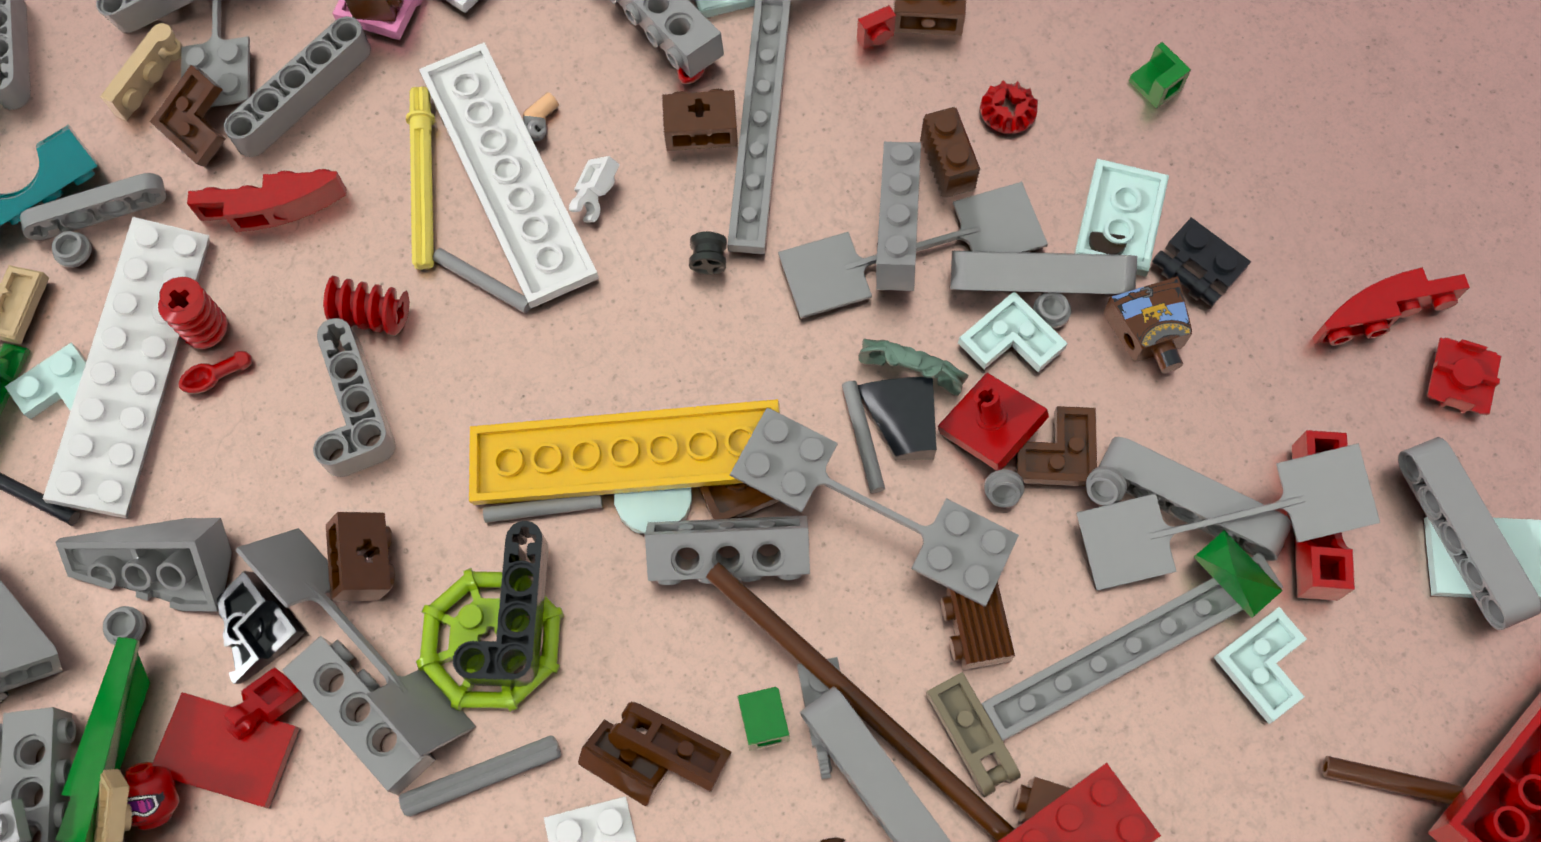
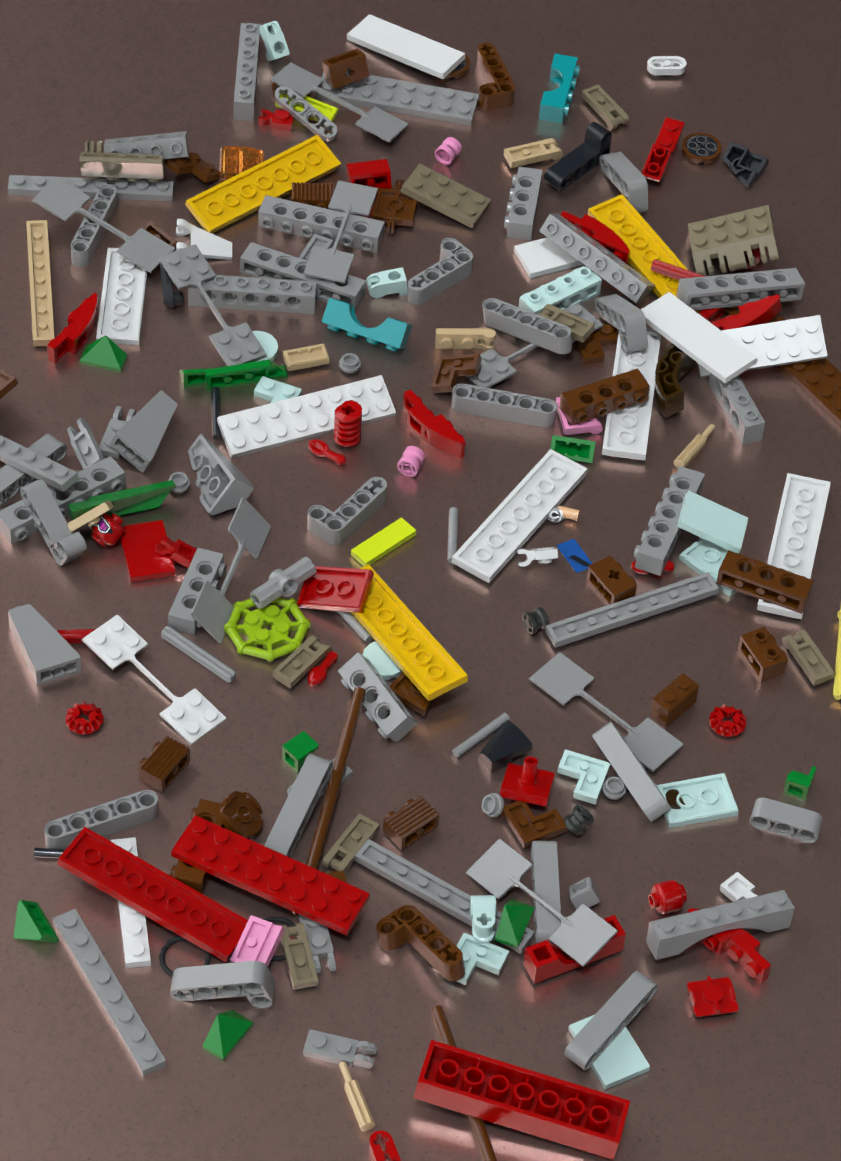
camera: 55 degrees right, 20 degrees down
light grey beam [20,173,167,240] -> none
black slope [217,571,306,684] -> none
red piece [323,276,410,336] -> none
reddish brown brick [326,512,395,602] -> none
light yellow axle [406,86,435,270] -> none
black beam [452,521,548,687] -> none
reddish brown slope [578,719,669,806] -> none
reddish brown plate [608,702,732,792] -> none
light grey hinge [730,407,1019,607] -> none
red plate [857,5,896,50] -> none
sand green piece [858,338,969,395] -> none
light grey brick [876,142,921,291] -> none
light grey plate [1086,466,1127,506] -> none
torso [1103,276,1192,373] -> none
black plate [1152,217,1252,307] -> none
none -> light grey piece [250,557,317,610]
none -> dark tan plate [273,635,332,689]
none -> red tile [297,566,374,613]
none -> red piece [307,651,338,686]
none -> neon yellow tile [351,517,416,567]
none -> reddish brown beam [376,905,465,981]
none -> bright pink wheel [397,446,425,477]
none -> light aqua piece [470,895,496,943]
none -> green slope [550,435,596,463]
none -> blue sticker [557,539,593,573]
none -> pearl dark grey wheel [564,805,594,836]
none -> light grey slope [569,877,600,910]
none -> light grey arch [646,890,795,960]
none -> red head [648,880,687,914]
none -> white plate [720,872,757,902]
none -> light grey beam [750,798,823,843]

